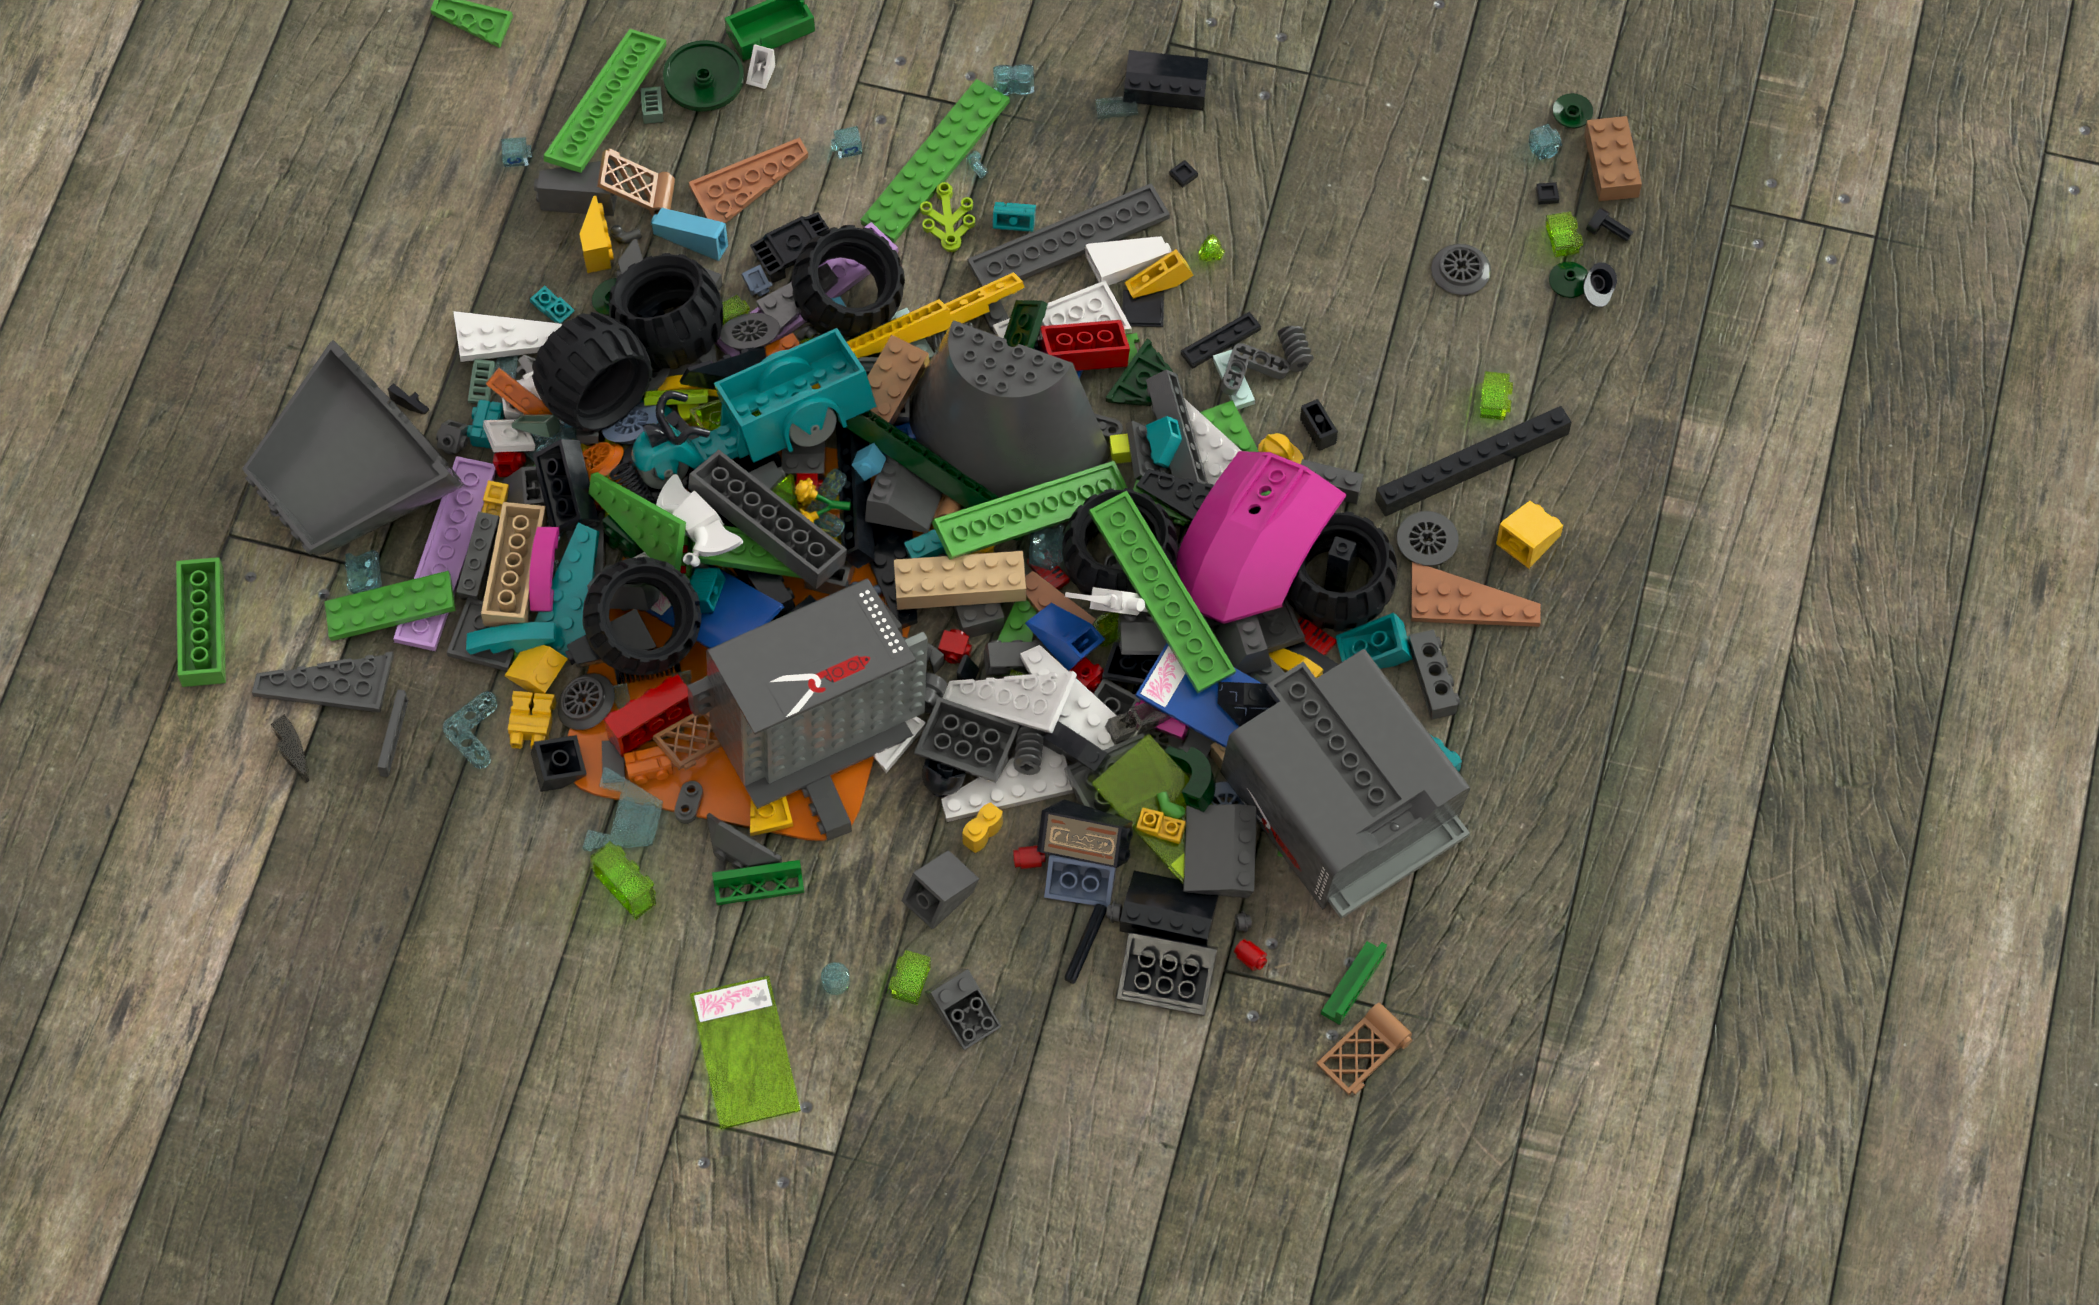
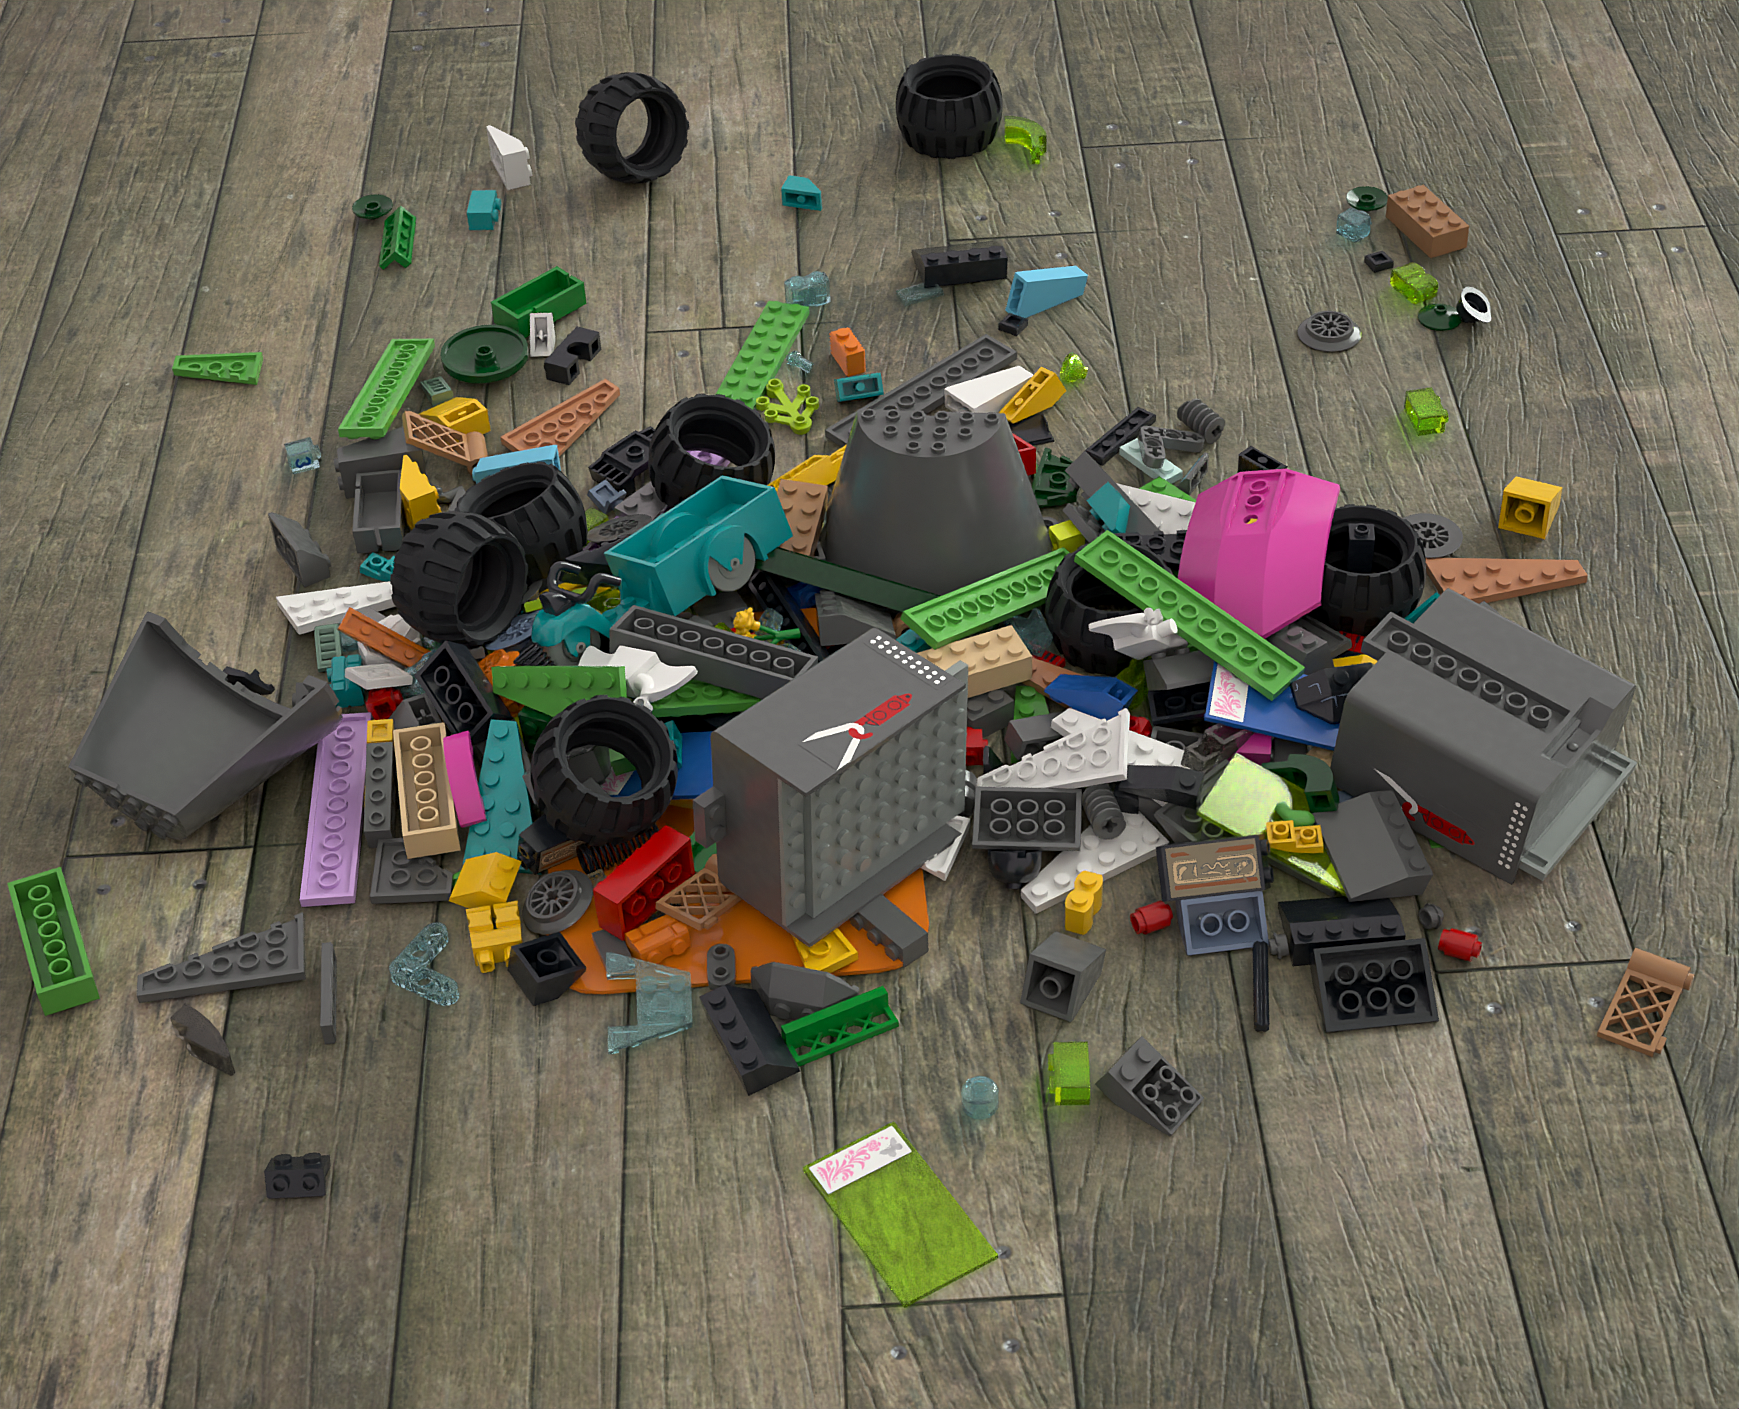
camera: 15 degrees left, 20 degrees down
bright green plate [325,571,456,641] -> none
clear light blue bracket [345,550,382,594] -> none
teal slope [466,622,556,655] -> none
sand green slope [511,415,560,438] -> none
clear neon green brick [590,841,656,920] -> none
clear light blue brick [831,126,862,158] -> none
medium azure brick [852,443,886,481] -> none
green fence [1321,941,1387,1025] -> none
black brick [1375,406,1572,517] -> none
black piece [1586,207,1634,241] -> none
none -> black bracket [264,1152,331,1199]
none -> dark grey slope [268,512,331,588]
none -> dark grey piece [353,469,406,553]
none -> yellow slope [419,397,491,445]
none -> black arch [544,326,601,385]
none -> black slope [699,985,800,1096]
none -> orange brick [829,328,866,377]
none -> medium azure slope [1005,266,1088,318]
none -> dark grey slope [1176,452,1209,496]

